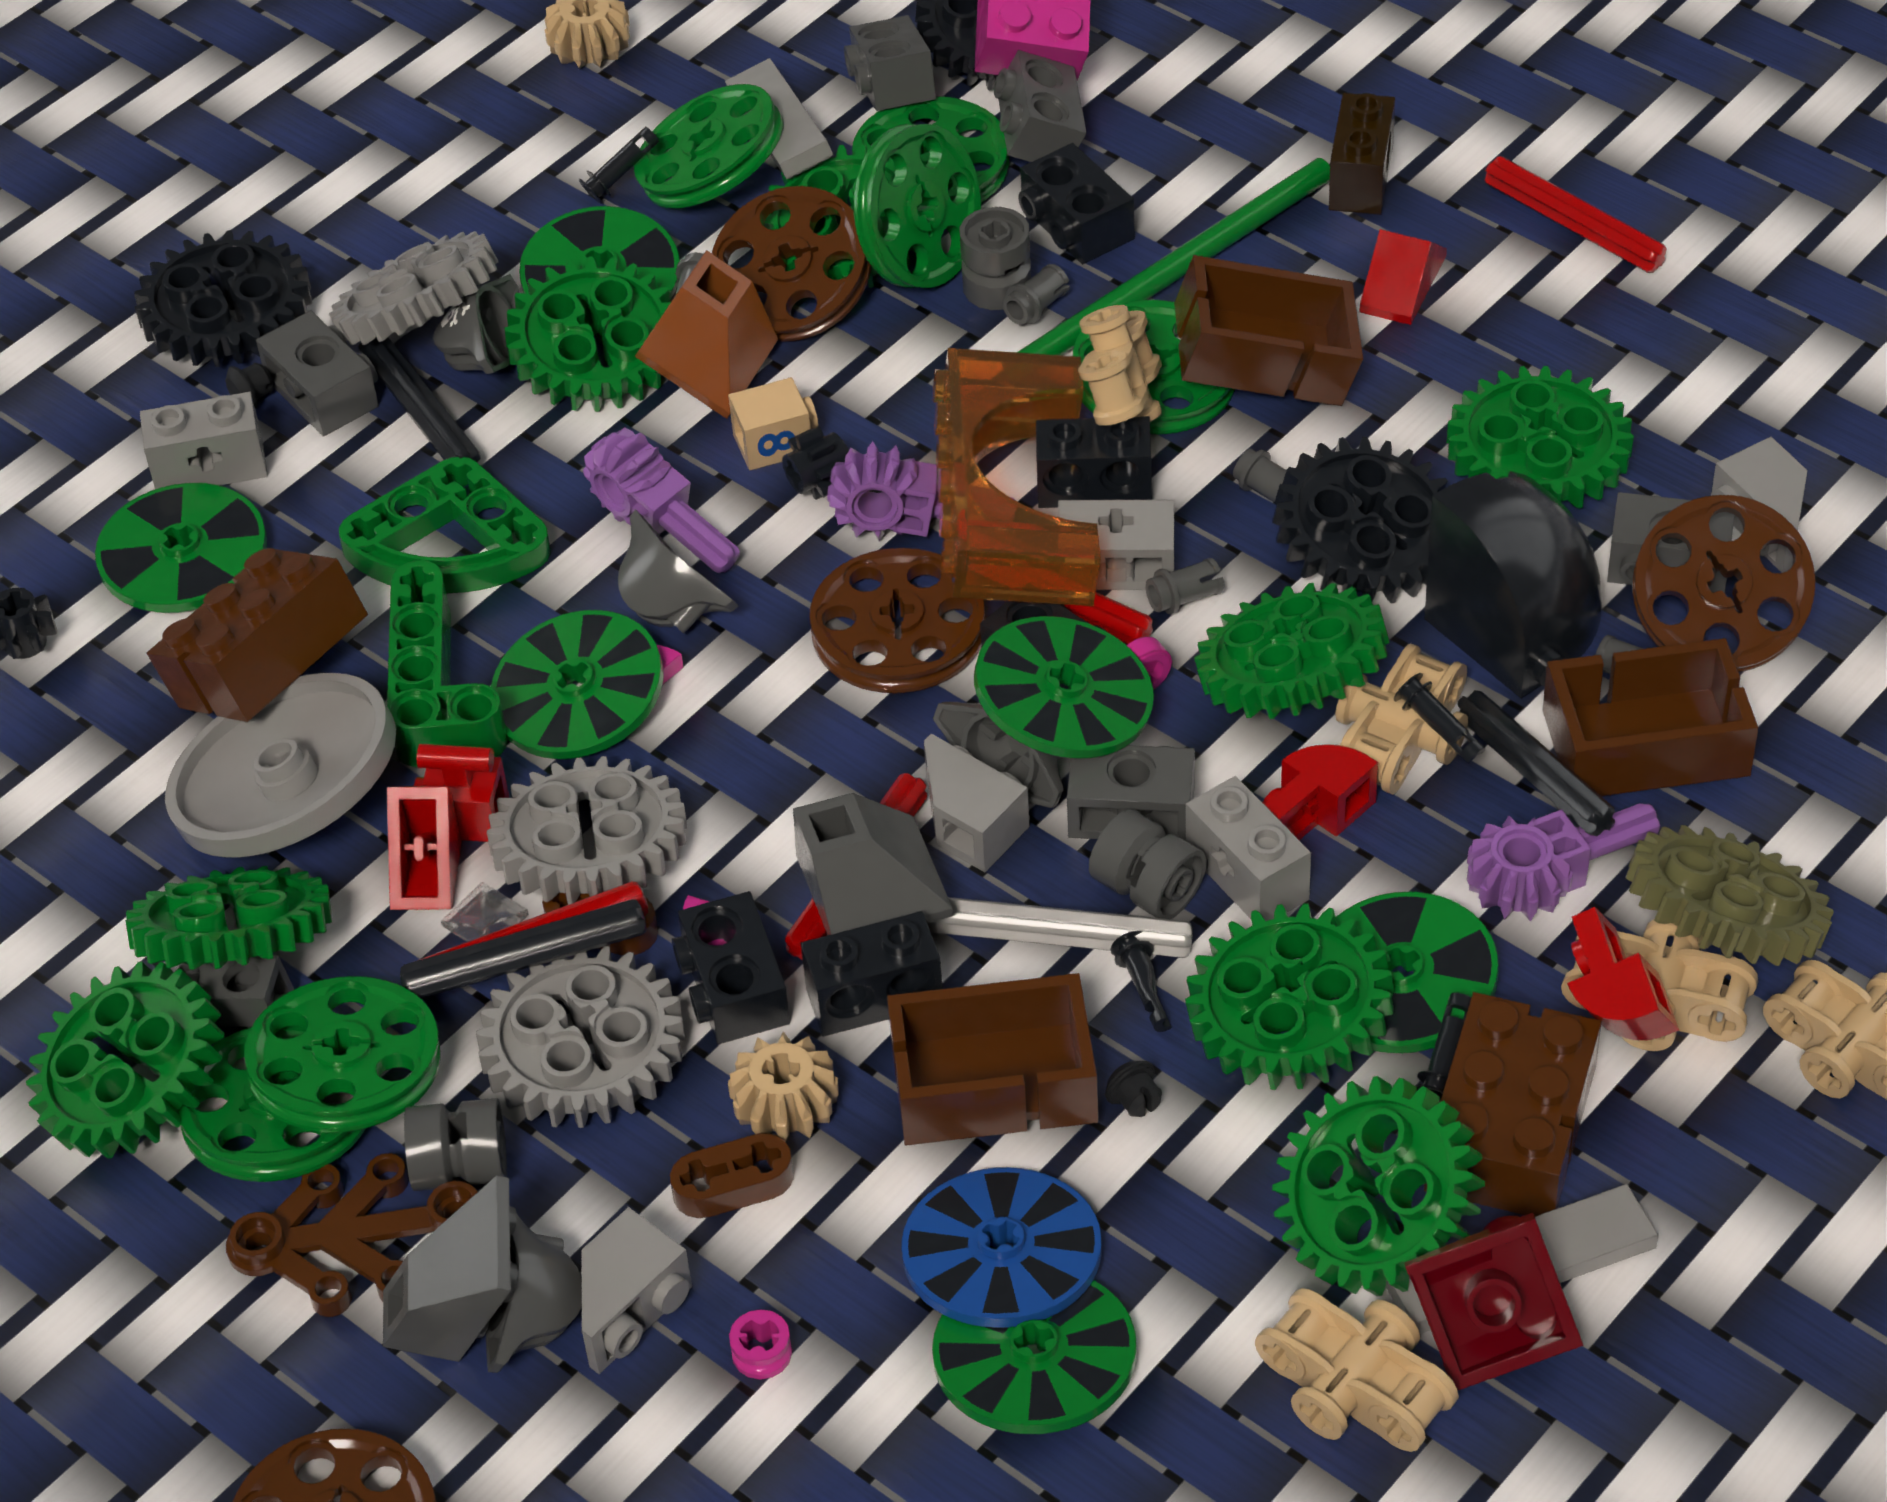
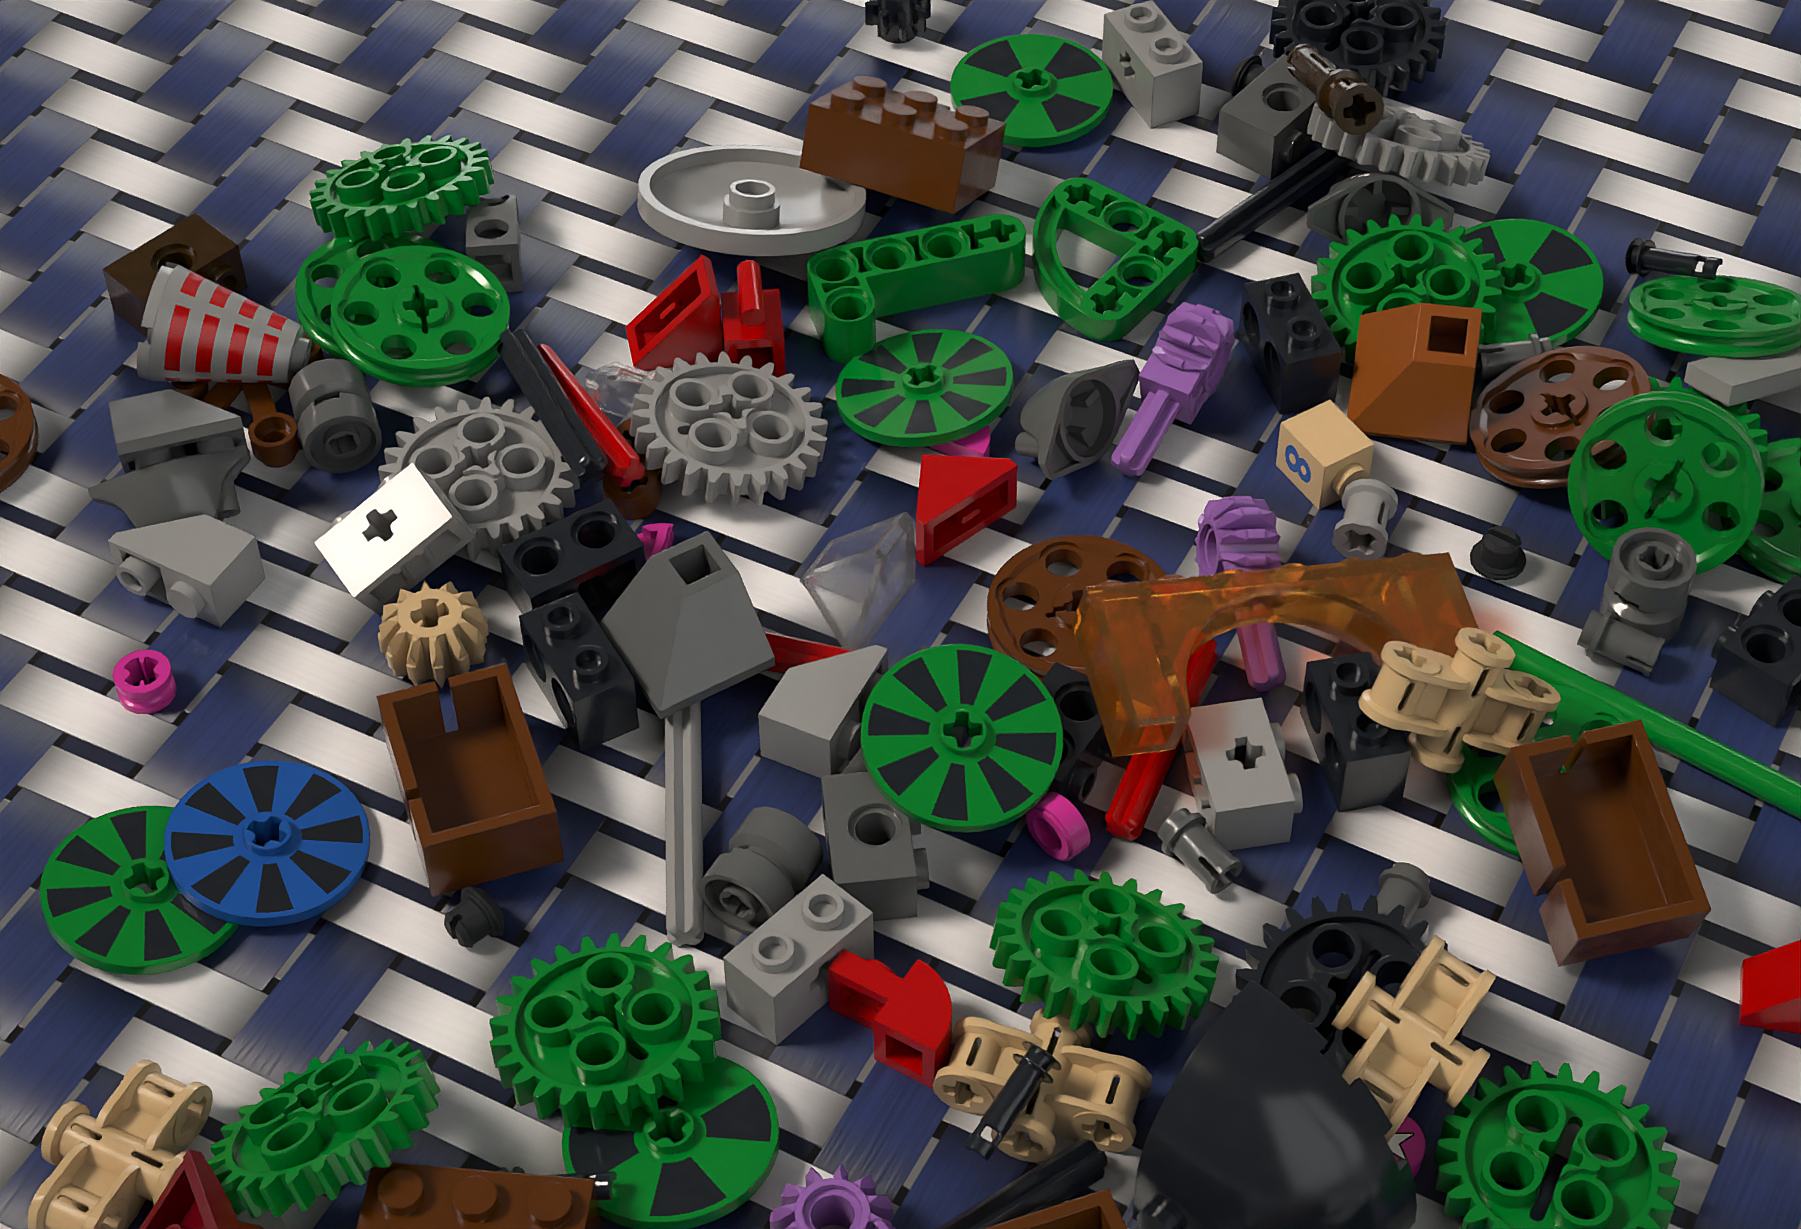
camera: 75 degrees right, 0 degrees up
green gear [125,866,332,970] -> none
reddish brown beam [670,1133,794,1218] -> none
black gear [782,426,849,500] -> none
black piece [1110,931,1172,1032] -> none
none -> dark brown brick [102,213,248,338]
none -> light grey cone [137,262,312,383]
none -> brick [314,463,476,615]
none -> clear slope [799,512,915,650]
none -> red slope [916,454,1018,567]
none -> black brick [1238,272,1342,415]
none -> dark brown pin [1287,44,1384,135]
none -> tan axle [1331,935,1497,1143]
none -> light grey bush [1332,478,1398,562]
none -> black piece [1470,526,1526,580]

